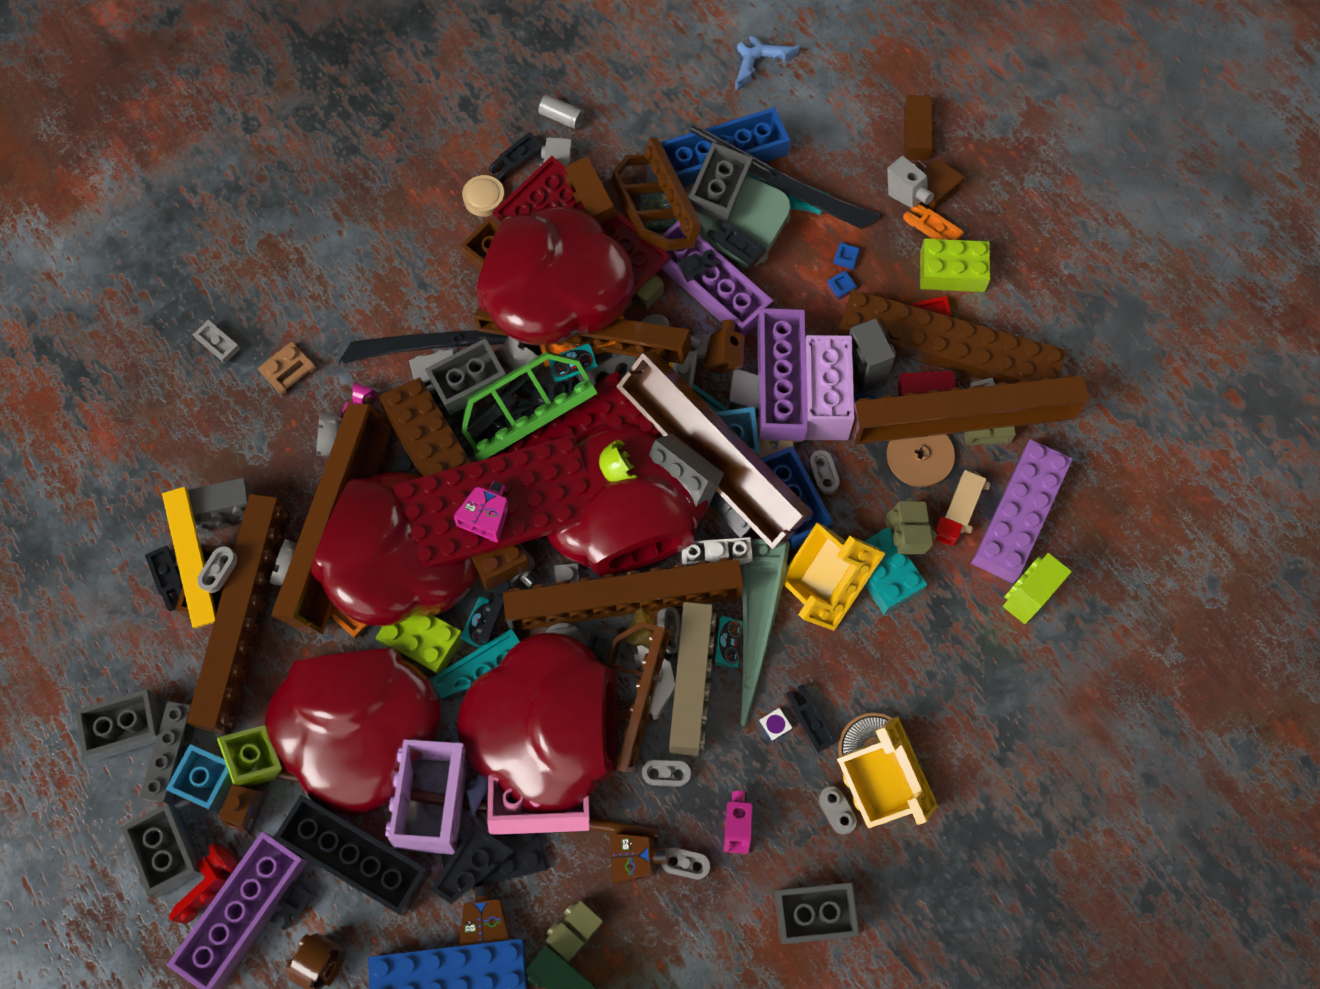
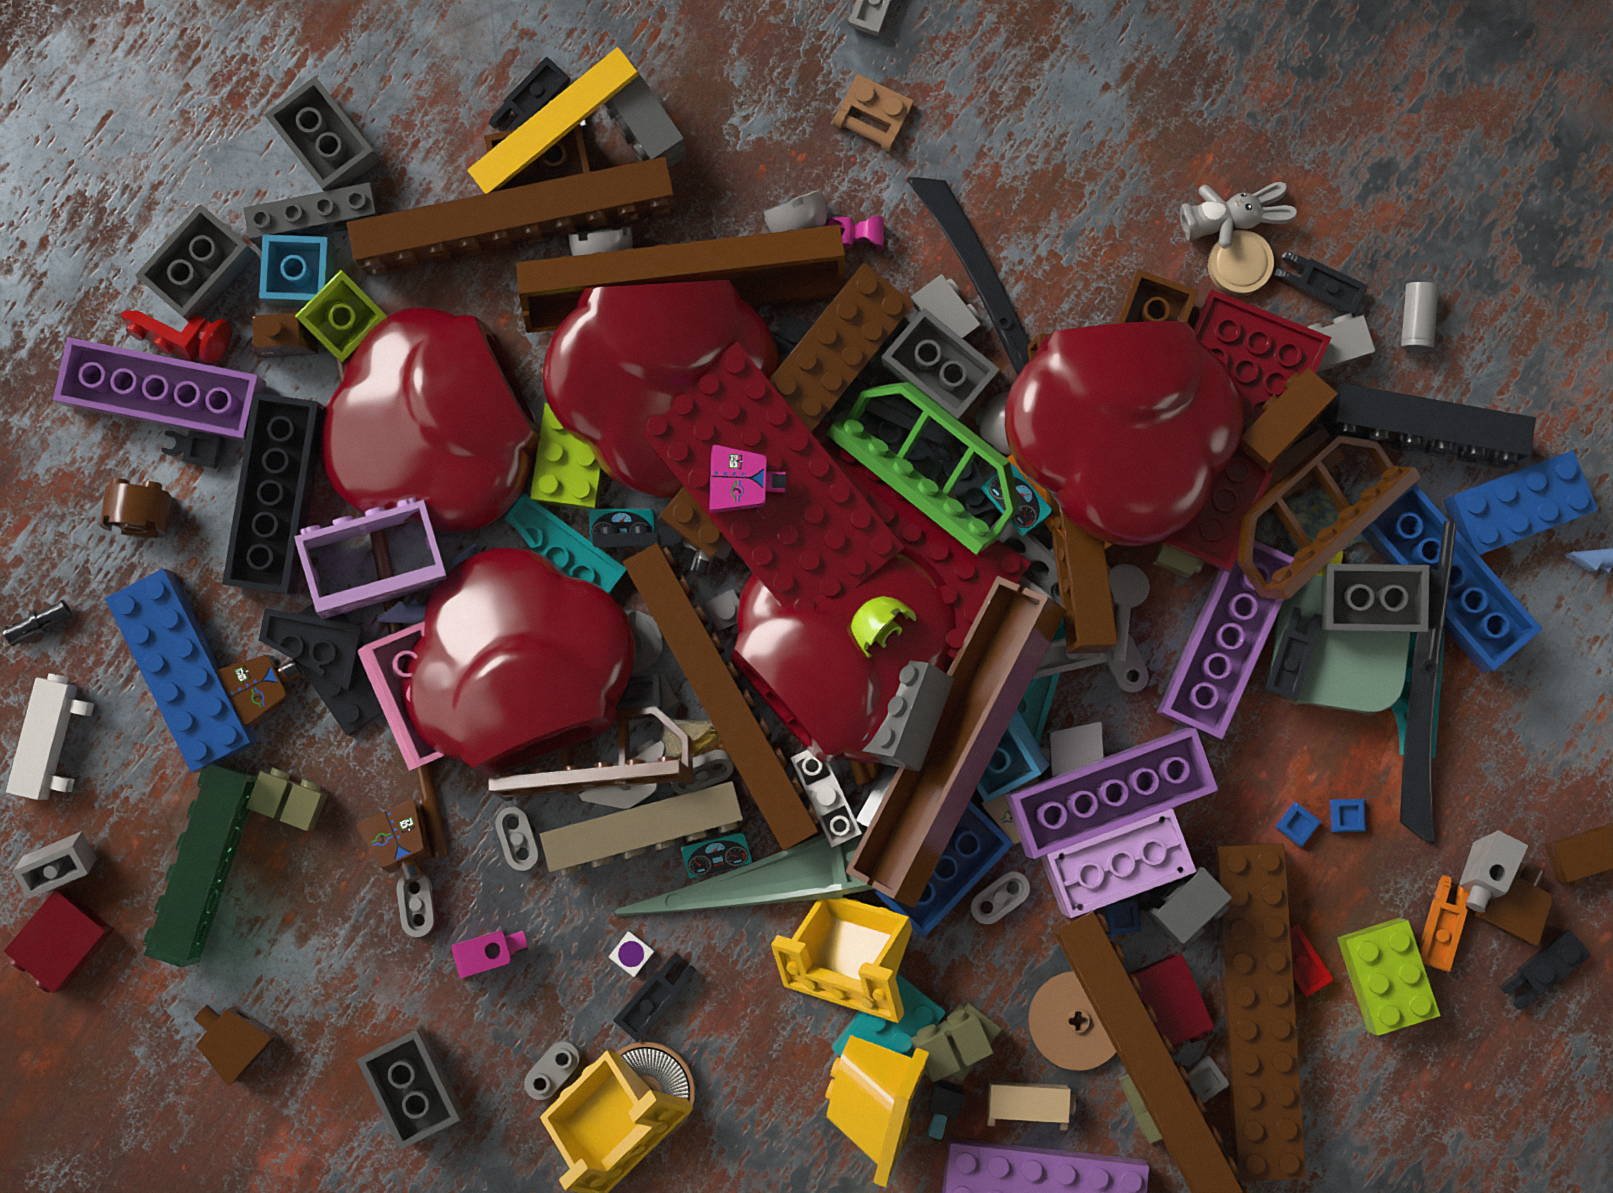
camera: 65 degrees right, 15 degrees up
light grey plate [197,547,237,593] -> none
black plate [677,249,719,282] -> none
reddish brown torso [703,320,745,375] -> none
red slope [935,517,963,546] -> none
none -> yellow windscreen [825,1035,929,1188]
none -> dark orange plate [849,761,879,785]
none -> black piece [928,1079,964,1140]
none -> light grey animal [1180,182,1297,249]
none -> black brick [1322,383,1536,468]
none -> blue brick [1442,450,1598,555]
none -> black hinge [1500,929,1591,1010]

